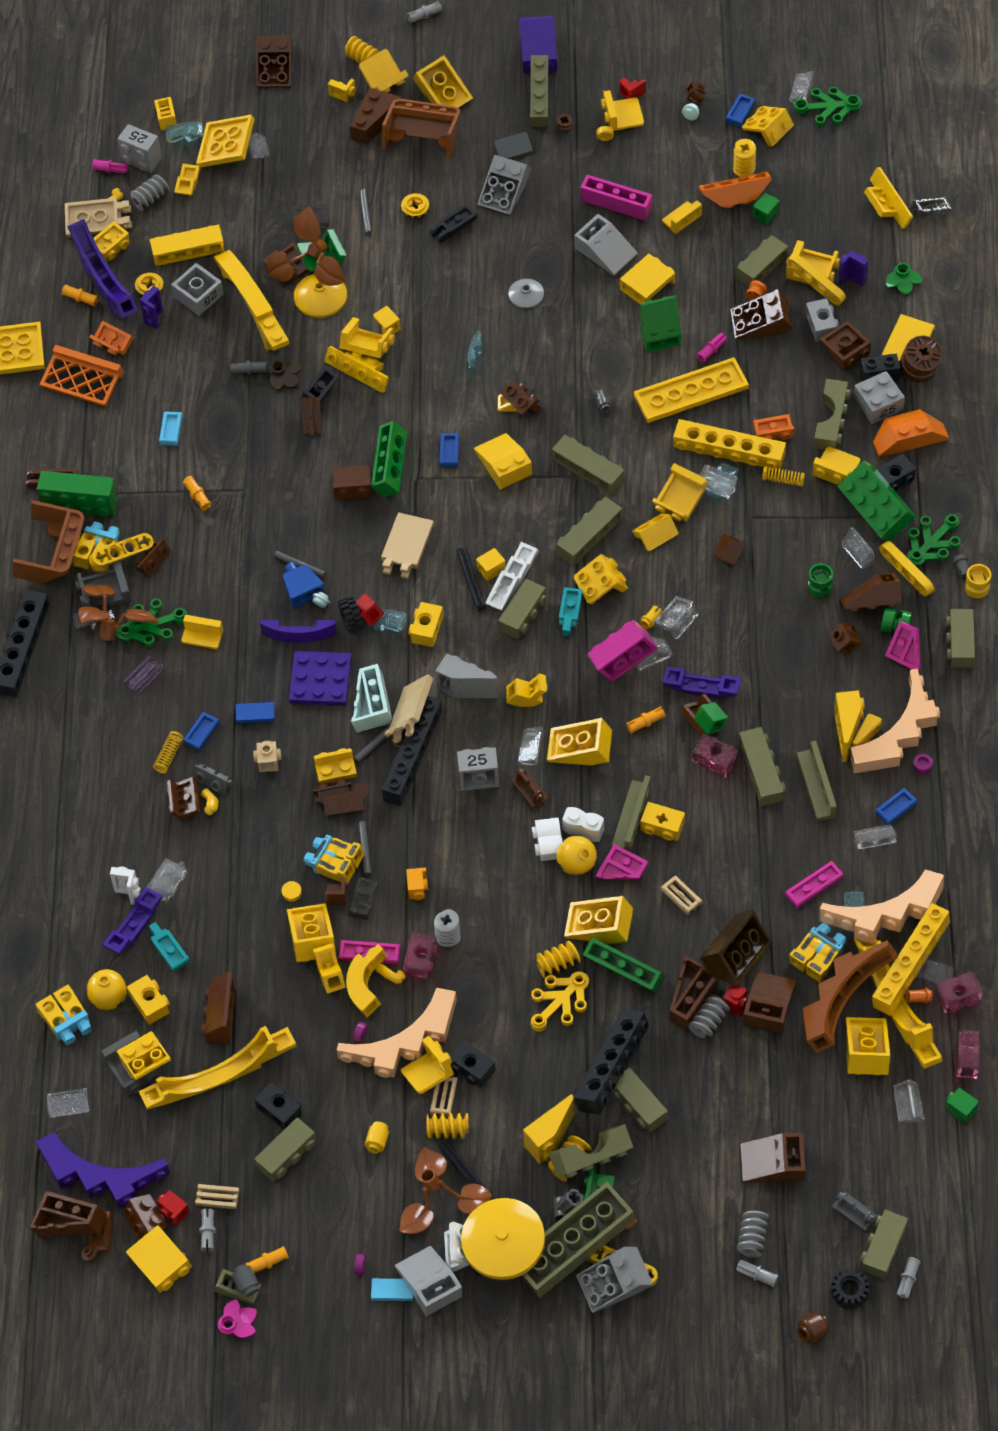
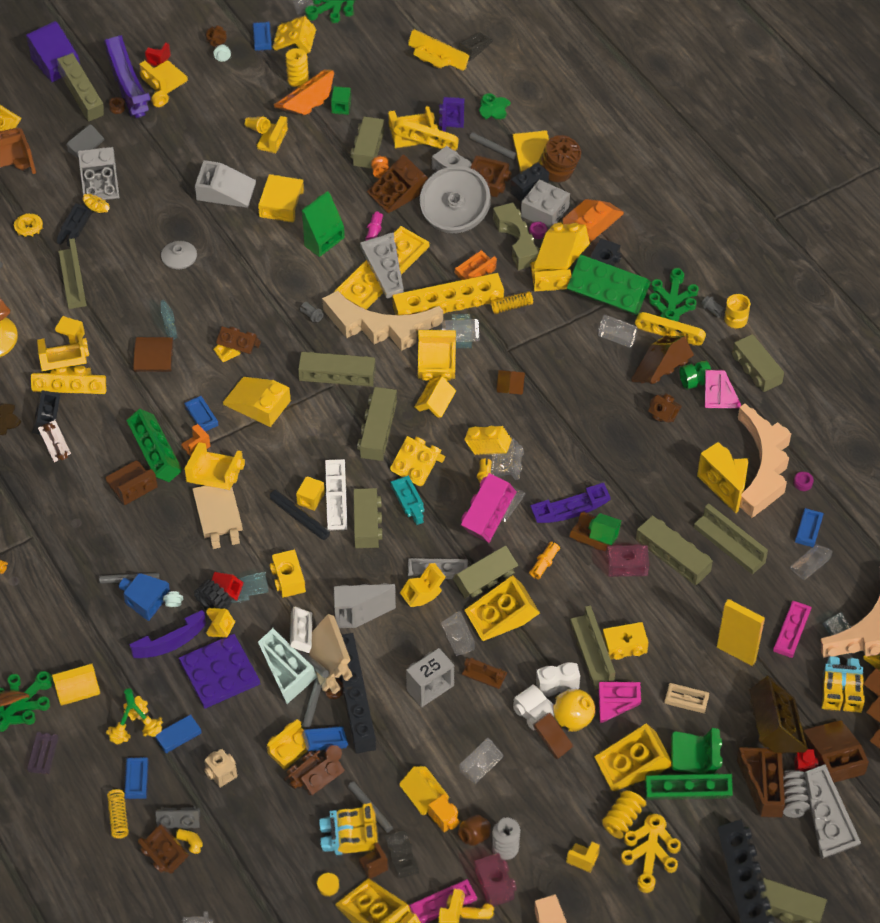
camera: 35 degrees left, 5 degrees down
dark pink brick [580,175,653,221] -> none
green wheel [808,563,833,598] -> none
none -> olive fence [59,238,87,309]
none -> yellow gear [82,194,110,213]
none -> dark purple arch [104,36,151,118]
none -> yellow plant [106,689,163,744]
none -> reddish brown slope [133,337,173,372]
none -> orange panel [181,424,211,457]
none -> yellow panel [184,442,245,490]
none -> yellow panel [206,608,235,637]
none -> yellow cone [245,117,270,134]
none -> white tile [290,607,312,653]
none -> dark grey bar [295,649,330,678]
none -> blue tile [302,727,348,751]
none -> tan arch [322,291,443,351]
none -> light grey wing [360,233,404,298]
none -> yellow panel [400,766,450,815]
none -> light grey tile [408,558,468,579]
none -> light grey dish [420,166,491,233]
none -> olive brick [453,546,518,599]
none -> reddish brown head [458,814,491,846]
none -> clear slope [460,738,504,784]
none -> yellow brick [465,426,511,455]
none -> dark grey bar [469,132,517,160]
none -> magenta tile [529,222,547,239]
none -> reddish brown tile [533,712,573,759]
none -> yellow slope [534,223,590,270]
none -> yellow panel [567,842,600,872]
none -> green bracket [671,728,722,775]
none -> yellow tile [717,599,765,666]
none -> light grey wing [804,765,861,859]

